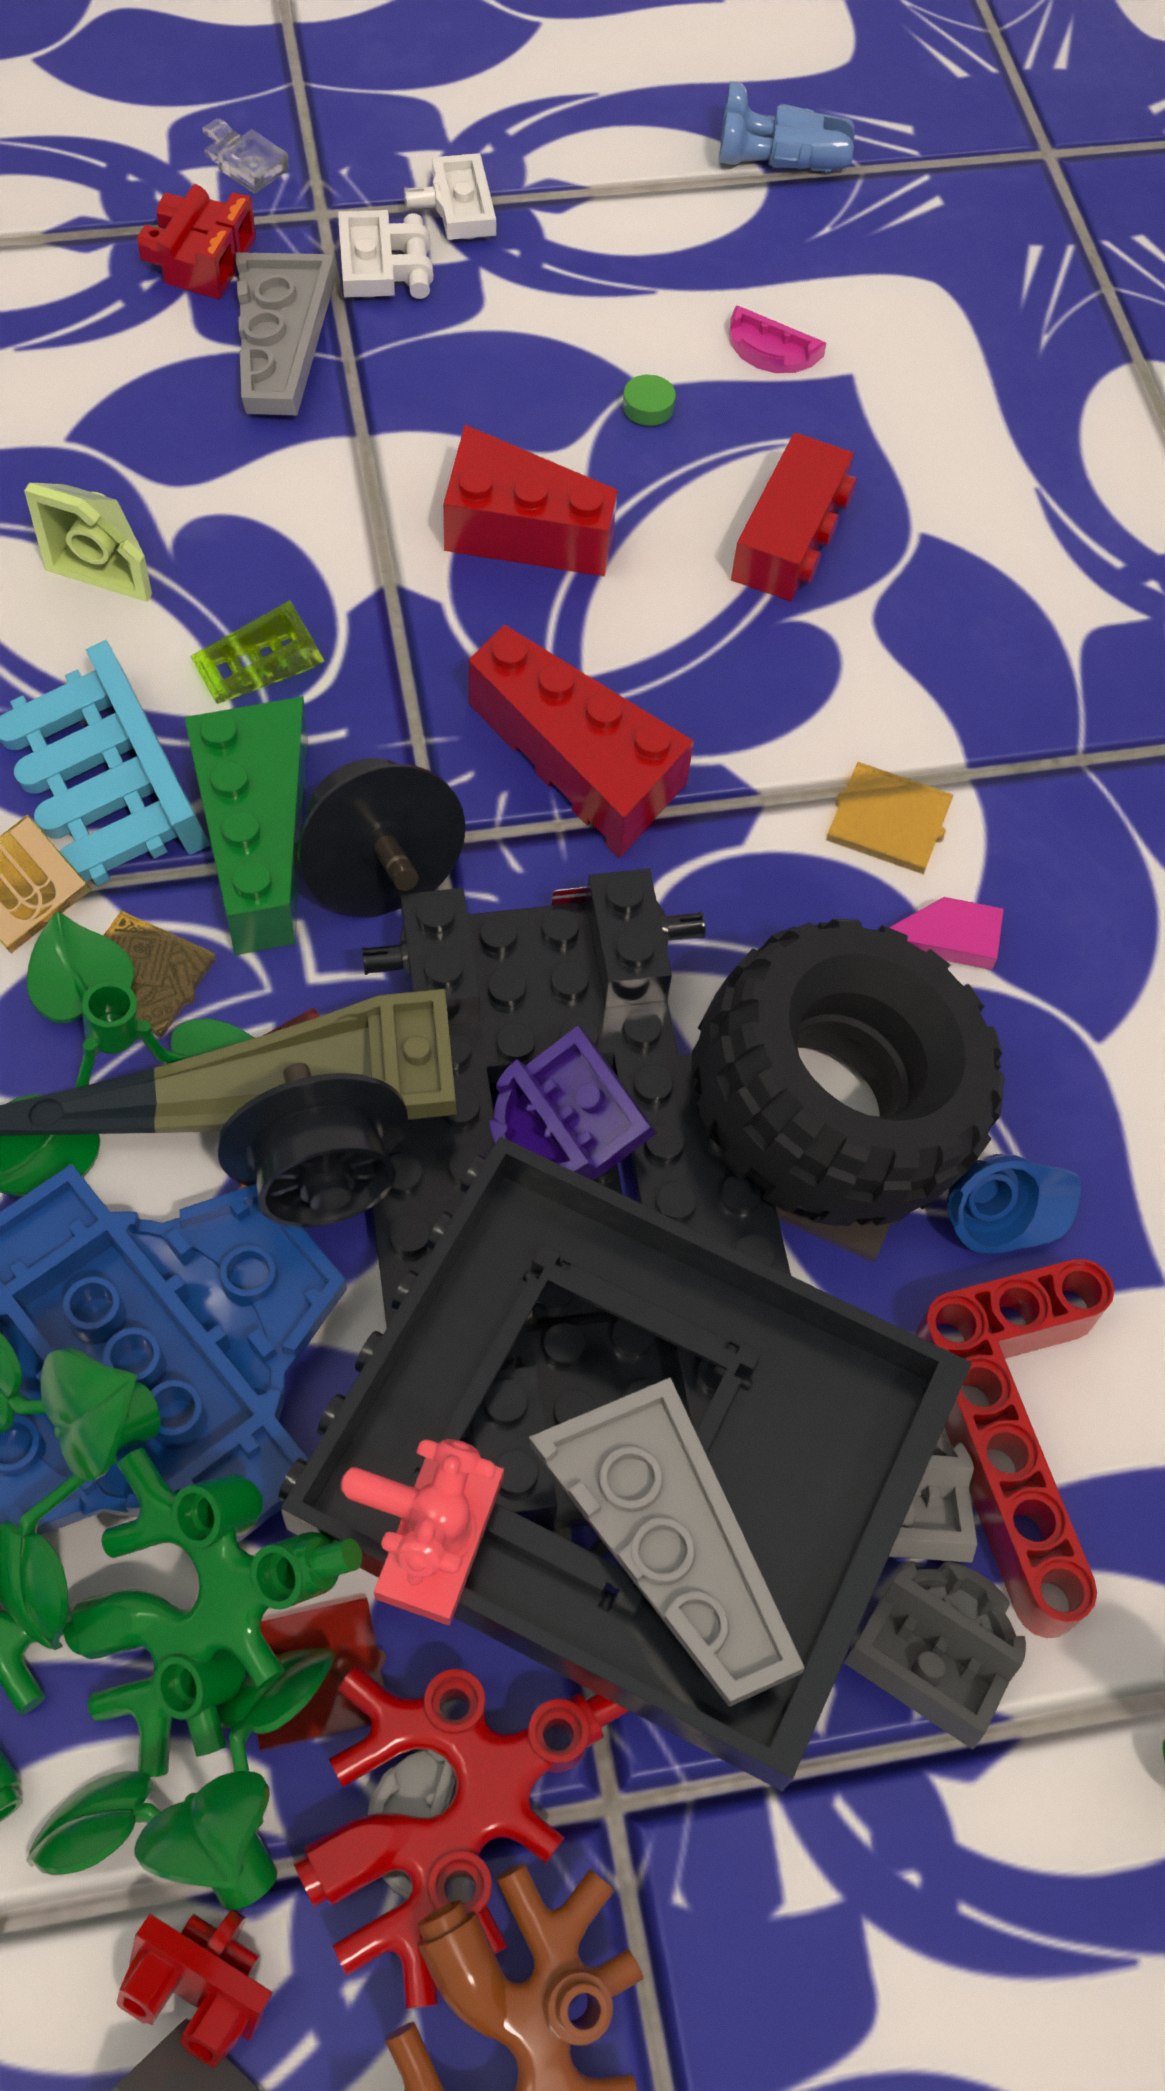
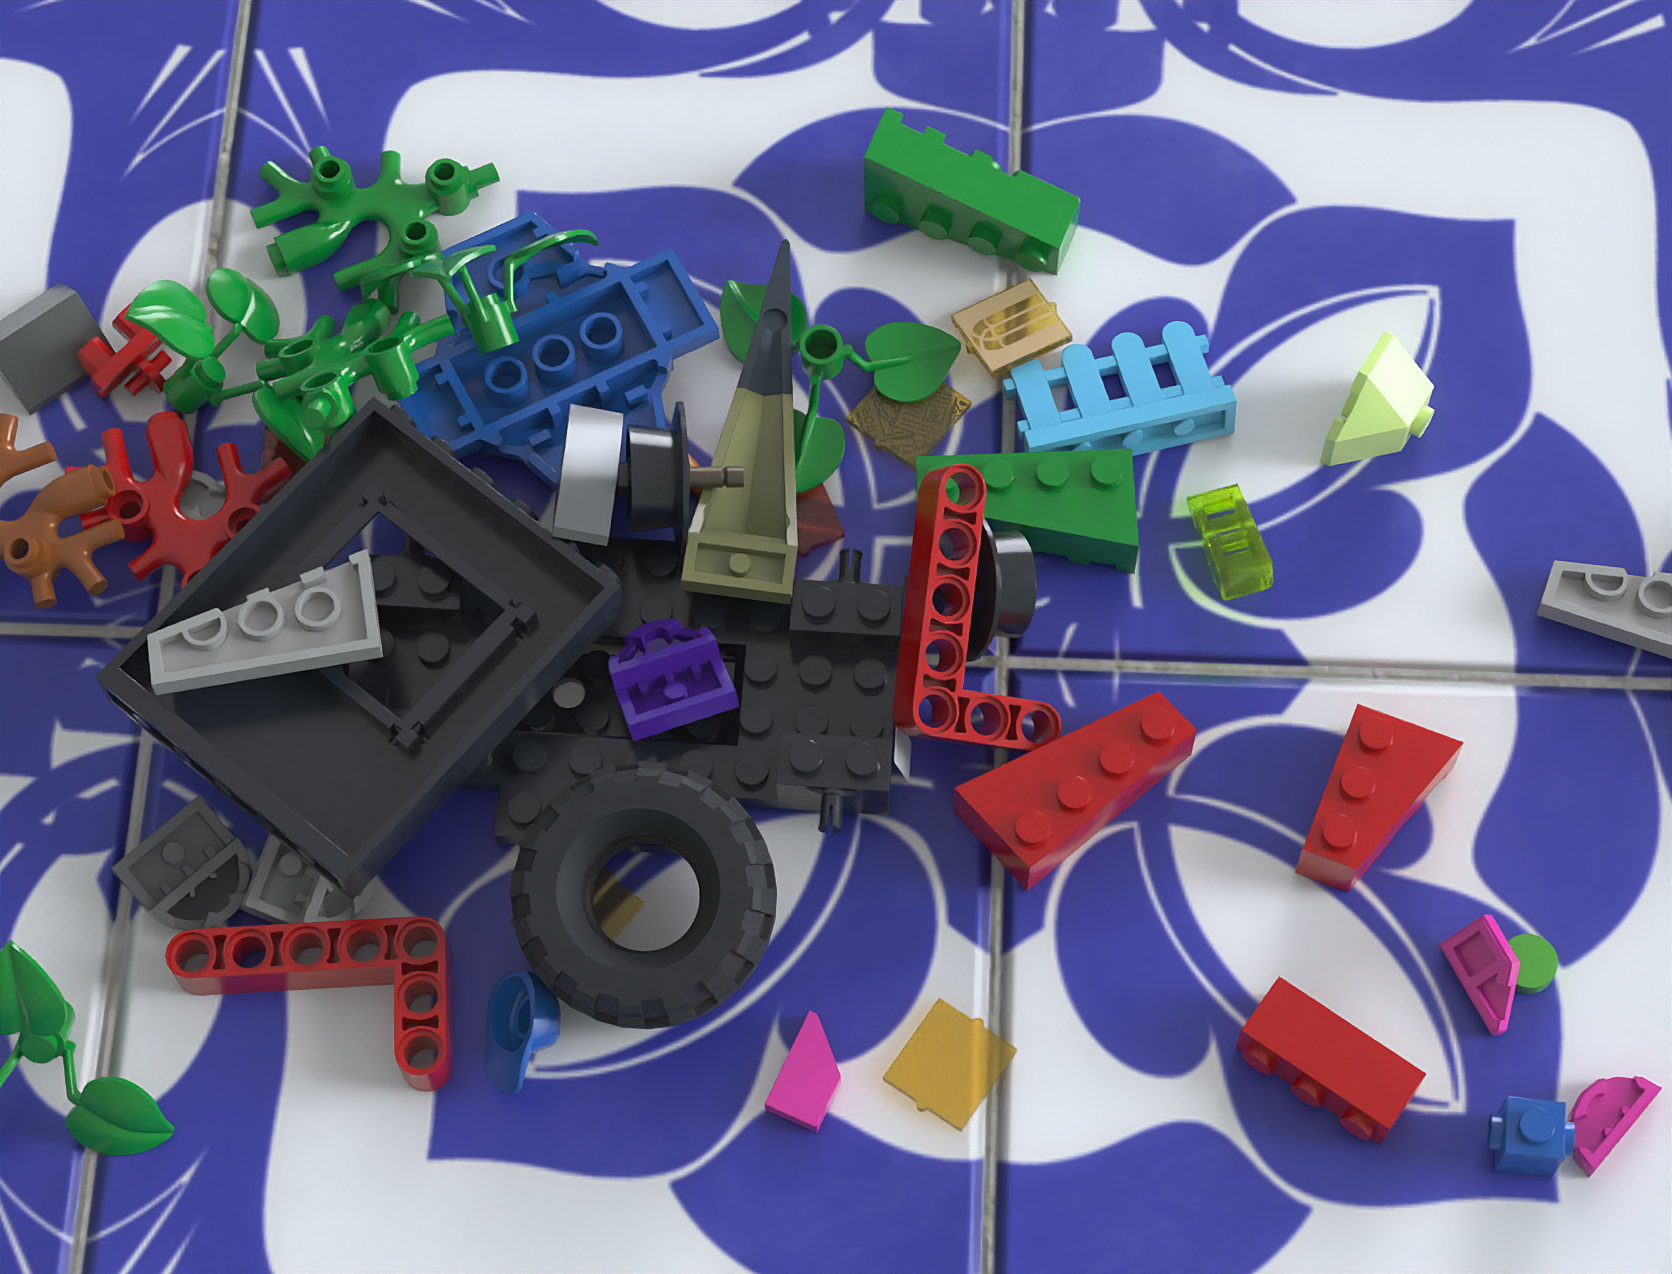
camera: 110 degrees right, 5 degrees up
coral piece [341,1439,504,1626] -> none
none -> slope [552,404,623,546]
none -> red beam [892,464,1062,752]
none -> dark pink tile [1439,915,1520,1035]
none -> blue brick [1487,1096,1575,1177]

